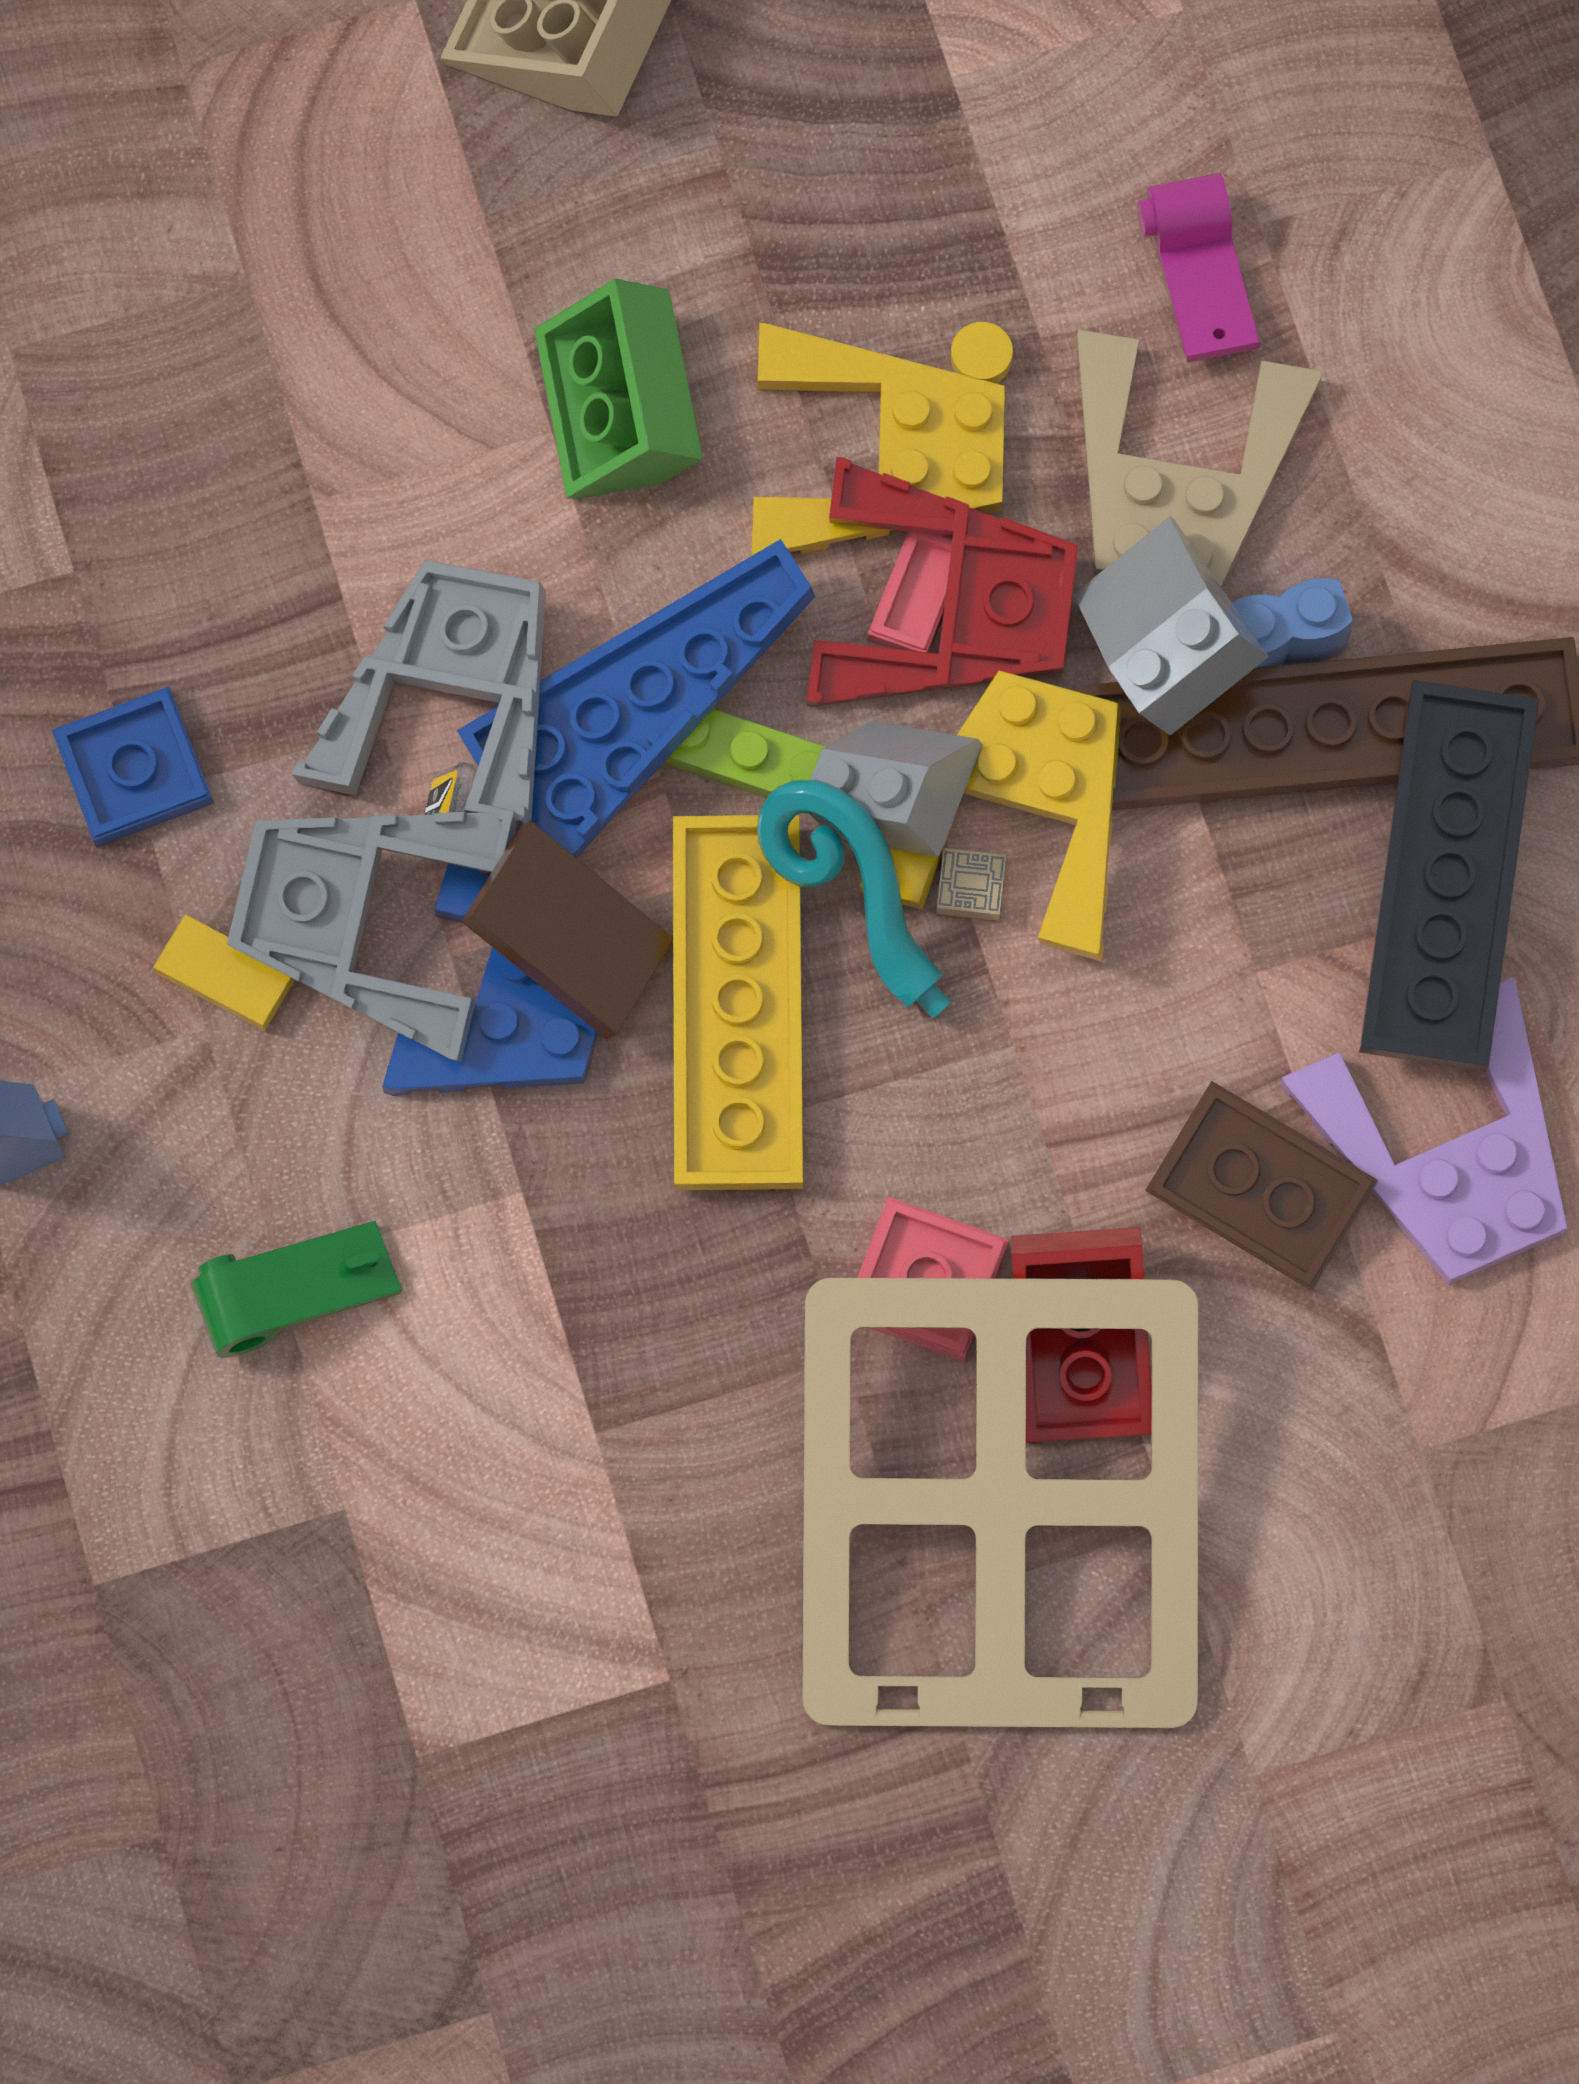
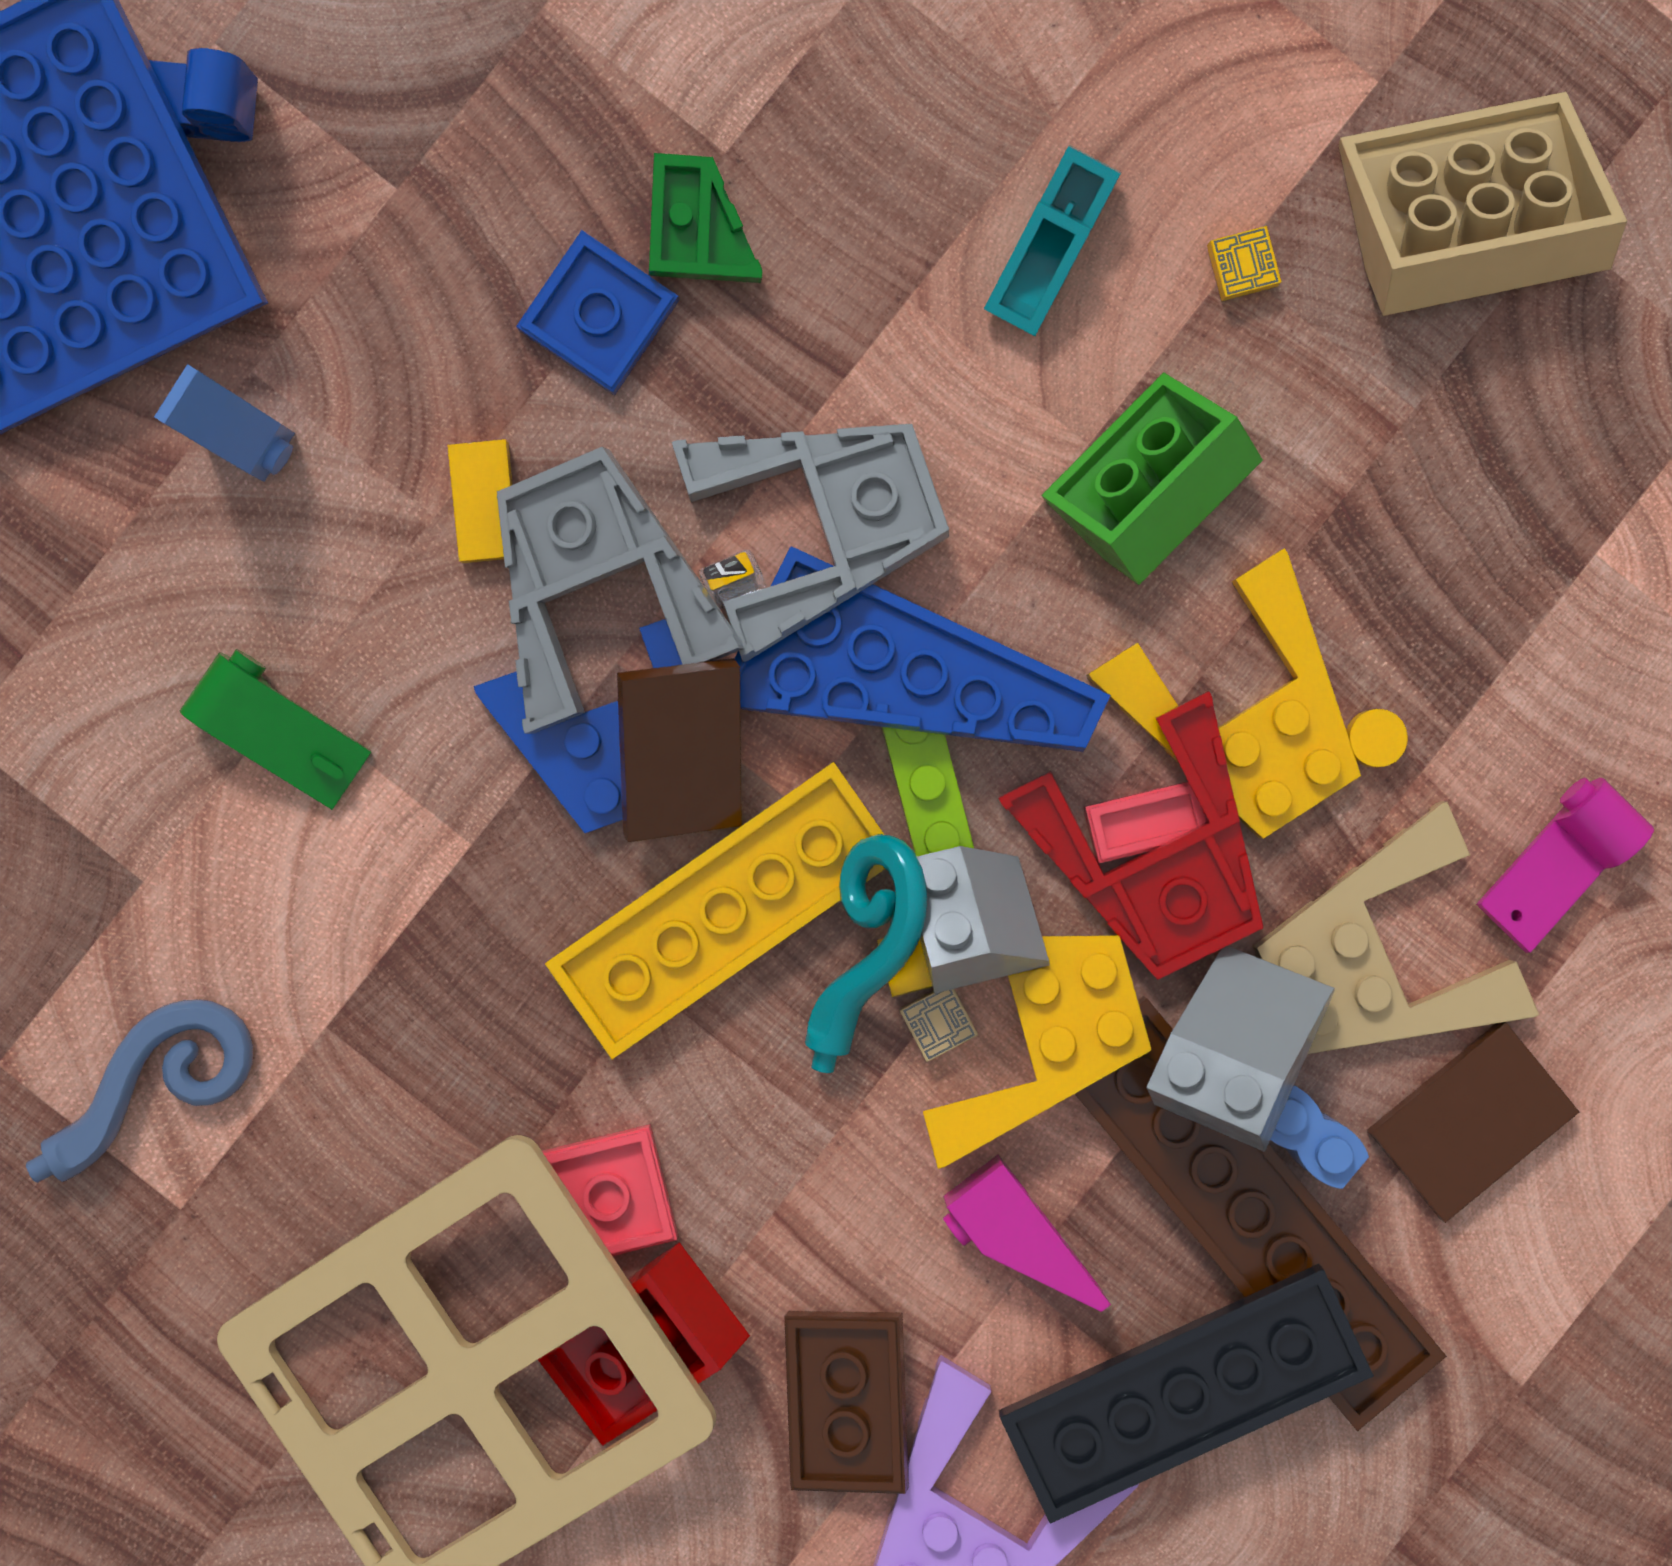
camera: 50 degrees right, 15 degrees up
none -> sand blue plant [26,999,253,1183]
none -> green wing [649,153,762,283]
none -> dark pink slope [943,1154,1111,1312]
none -> teal slope [984,145,1122,336]
none -> yellow tile [1207,226,1281,301]
none -> reddish brown tile [1367,1022,1579,1223]

